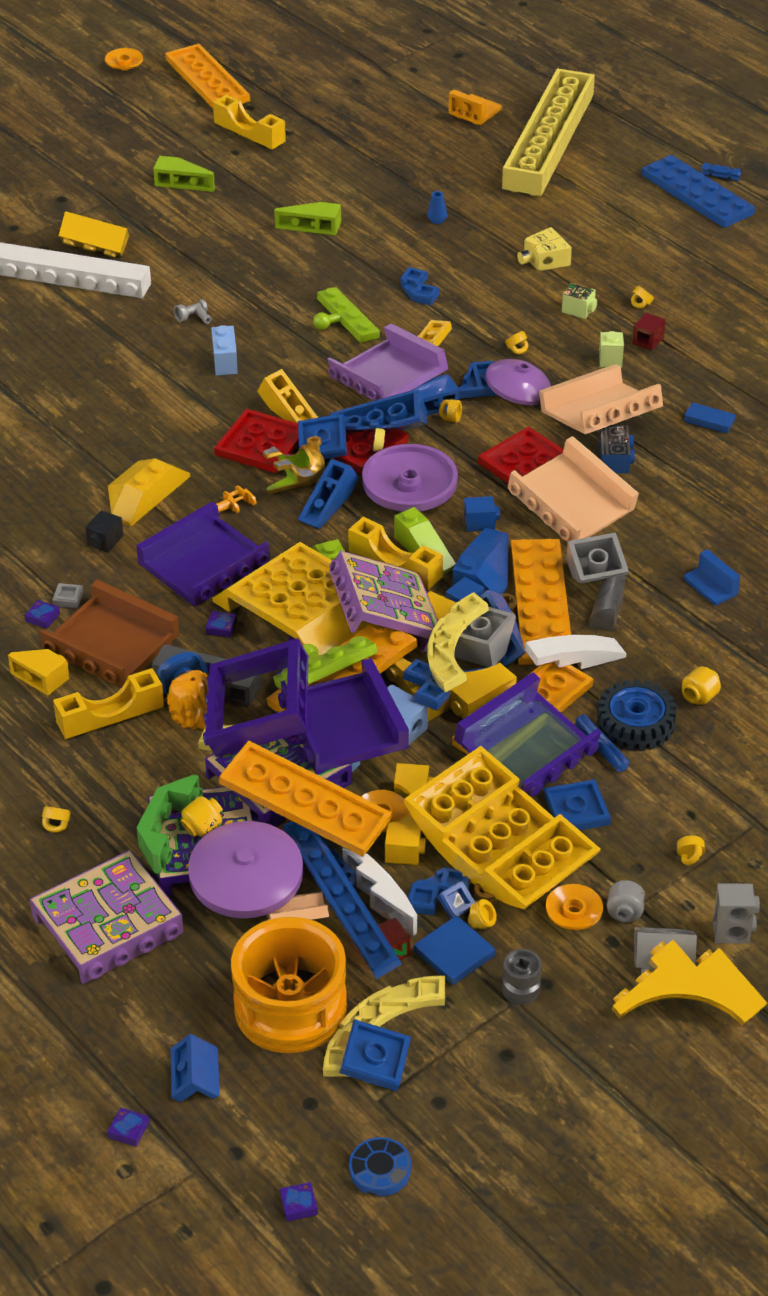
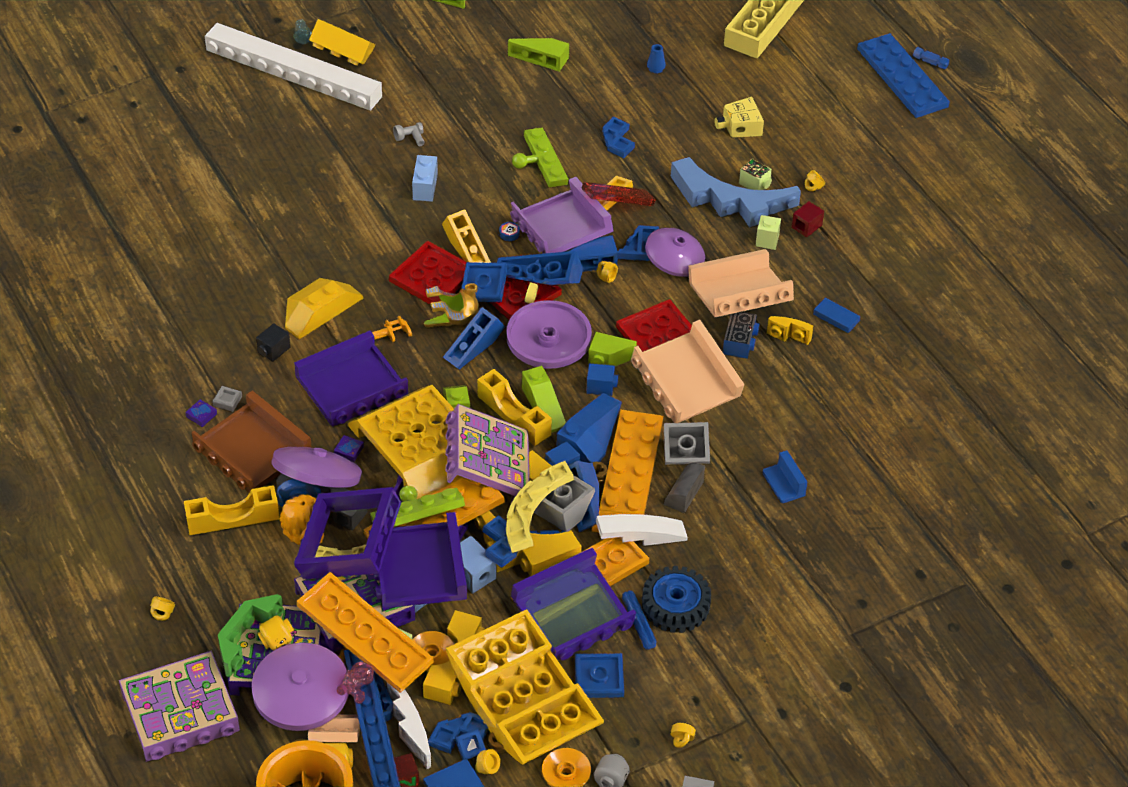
camera: 10 degrees right, 5 degrees up
yellow slope [8,649,70,696] -> none
yellow tile [505,331,528,354] -> none
yellow head [682,666,721,705] -> none
none -> medium lavender dish [271,447,362,488]
none -> clear light blue cone [293,19,312,44]
none -> clear pink piece [337,662,374,704]
none -> tile [499,222,520,241]
none -> clear red tile [581,182,656,206]
none -> lime slope [588,332,637,366]
none -> medium blue arch [671,157,801,227]
none -> yellow slope [767,316,813,345]

